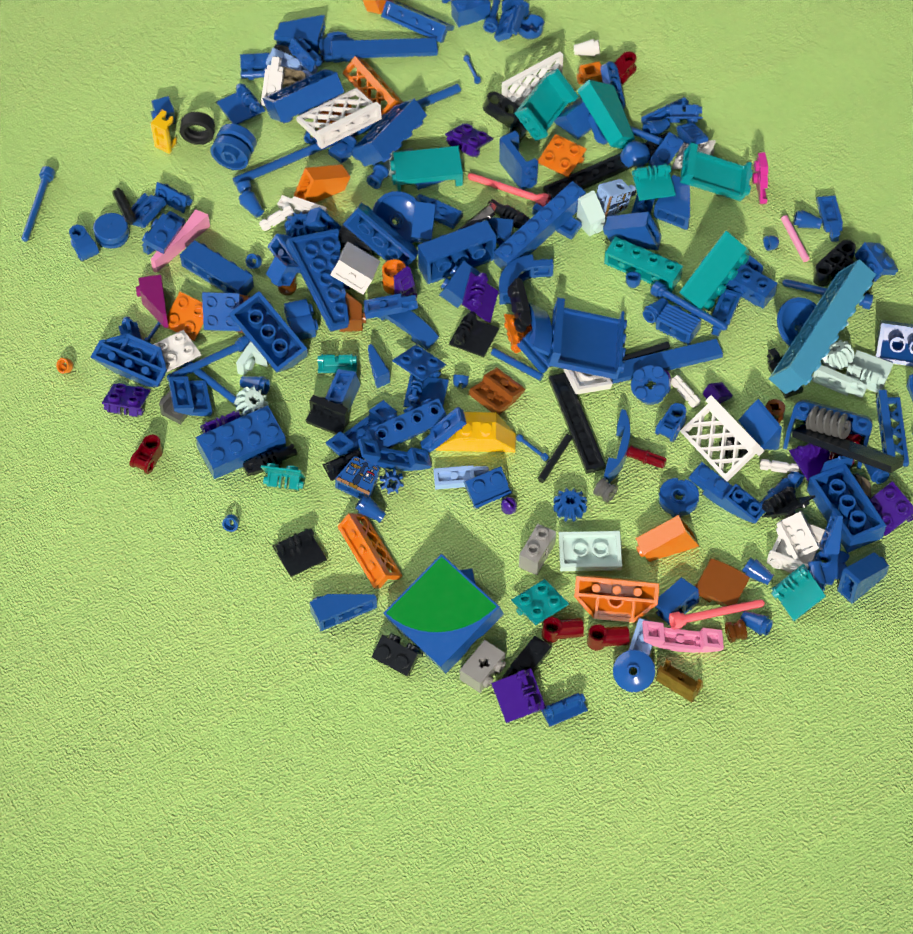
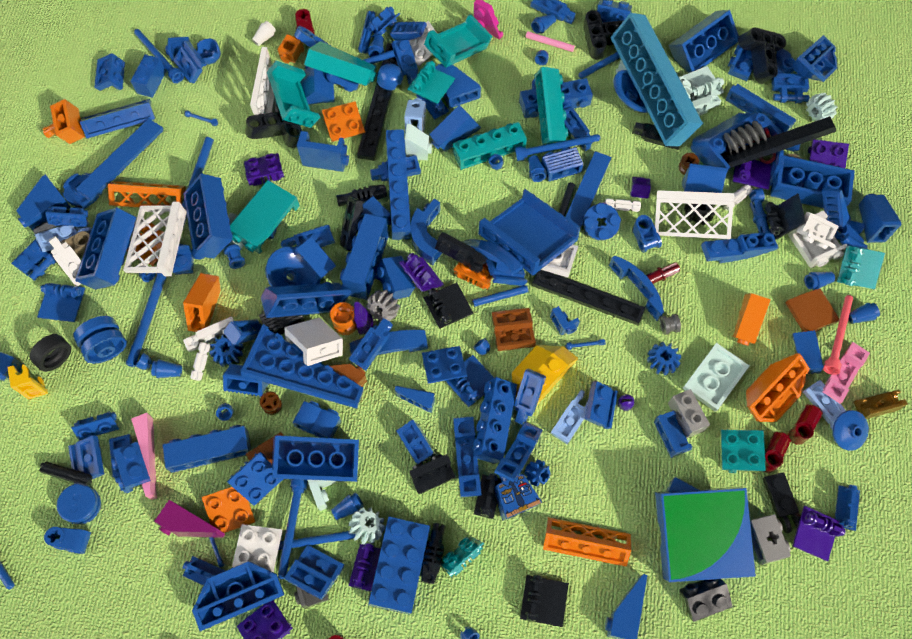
camera: 50 degrees left, 10 degrees up
blue brick [266,256,300,286] -> none
teal hinge [317,354,357,373] -> none
blue cone [355,495,386,523] -> none
coral piece [468,173,551,207] -> none
black bar [537,434,572,483] -> none
blue plate [658,478,699,517] -> none
reddish brown wheel [725,619,748,643] -> none
none -> light grey gear [366,290,400,323]
none -> blue bracket [550,306,580,335]
none -> blue hinge [654,411,692,458]

